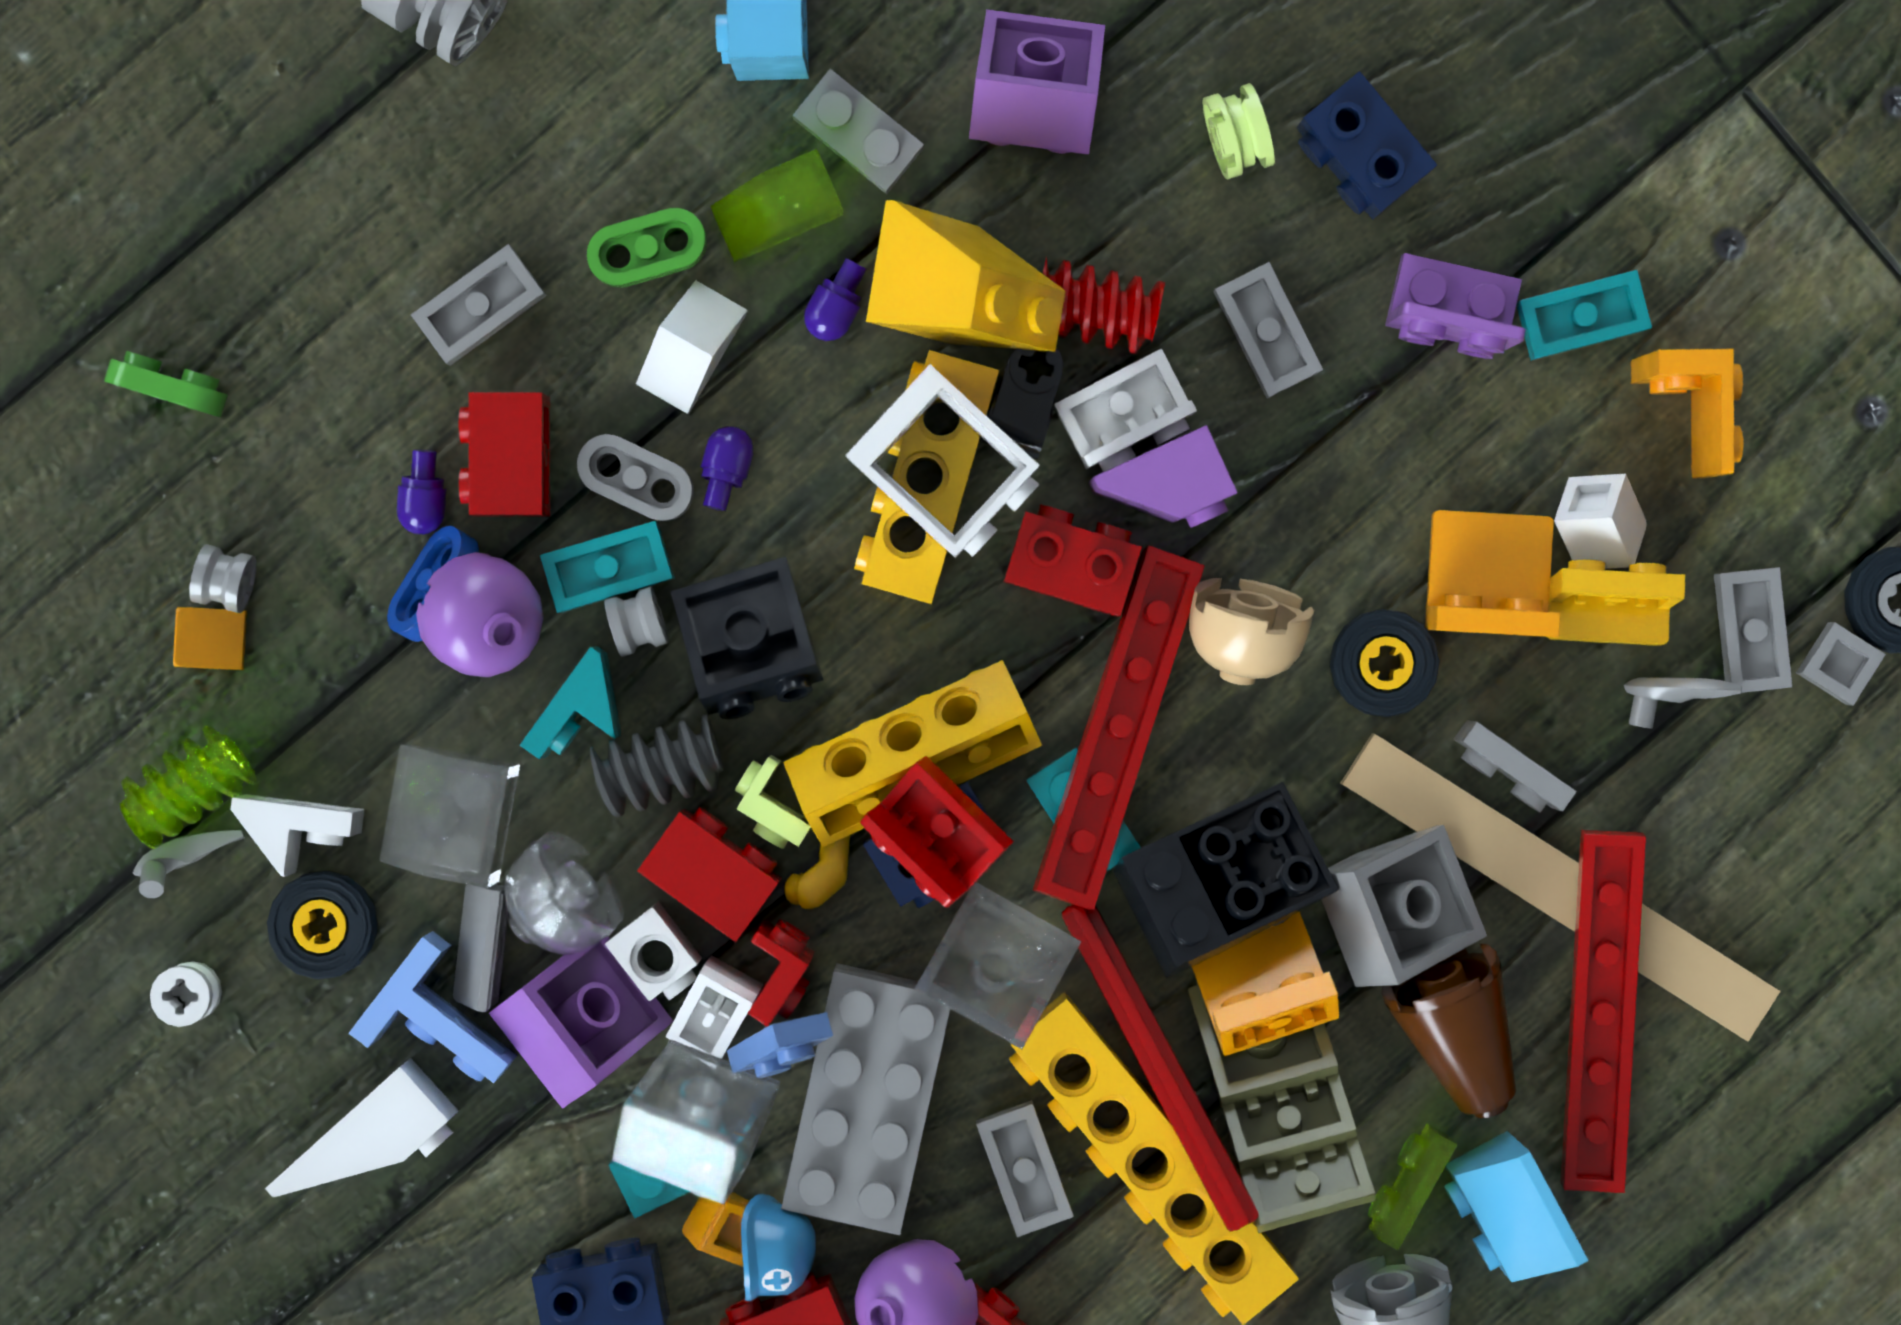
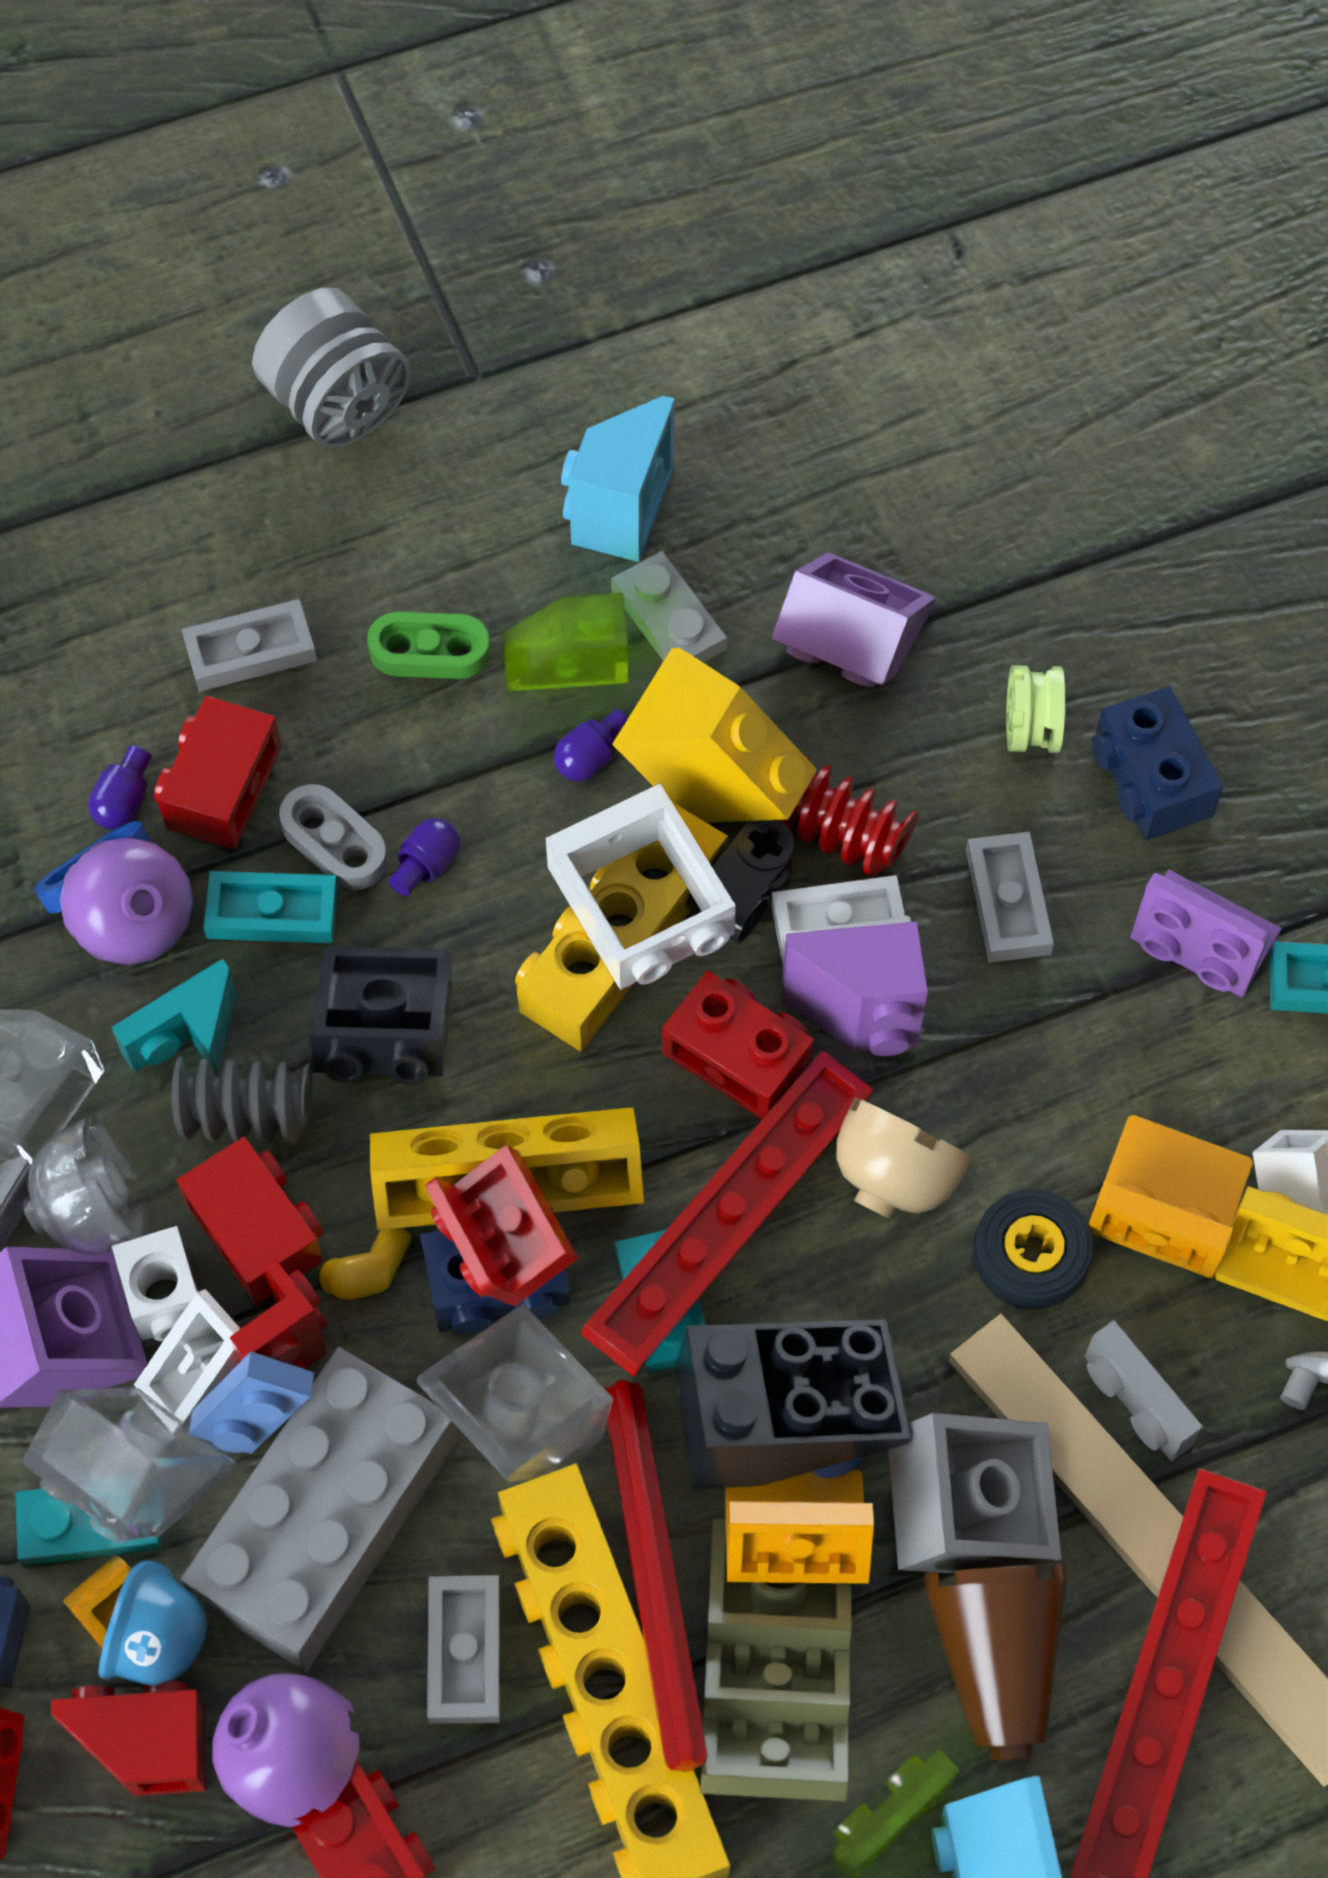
camera: 20 degrees right, 25 degrees down
light grey wheel [604,586,669,657] -> none
white slope [636,280,748,415] -> none
yellowish green bracket [734,755,811,849] -> none

